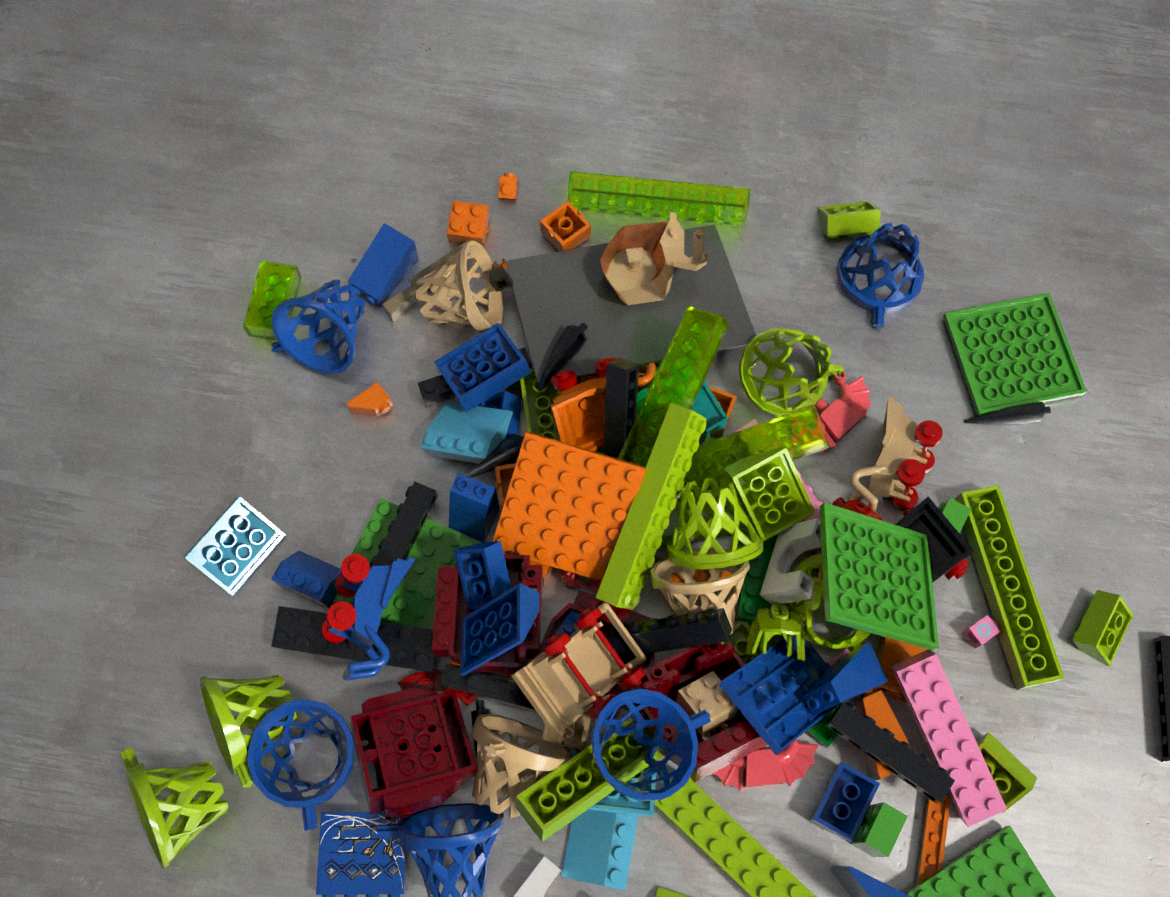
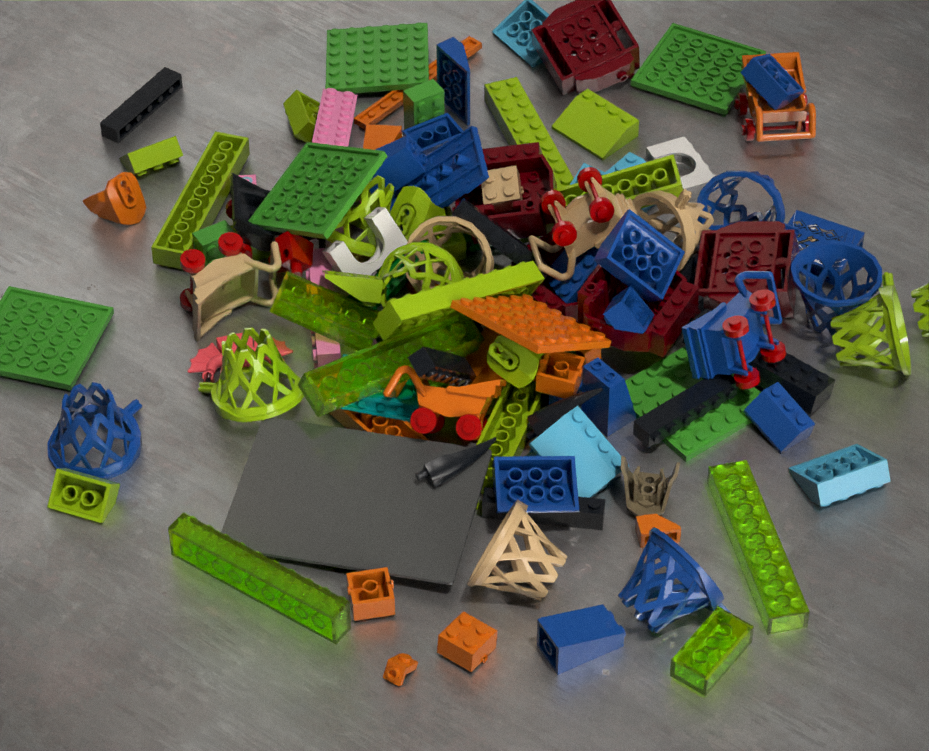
camera: 150 degrees left, 25 degrees down
dark tan slope [383,240,470,323] -> none
pearl dark grey piece [489,258,513,292] -> none
blue piece [591,689,711,801] -> none
tan piece [600,212,708,305] -> none
black brick [825,702,955,803] -> none
black piece [964,402,1051,424] -> none
none -> orange piece [83,172,146,225]
none -> dark tan piece [621,456,680,516]
none -> clear neon green brick [707,460,810,635]

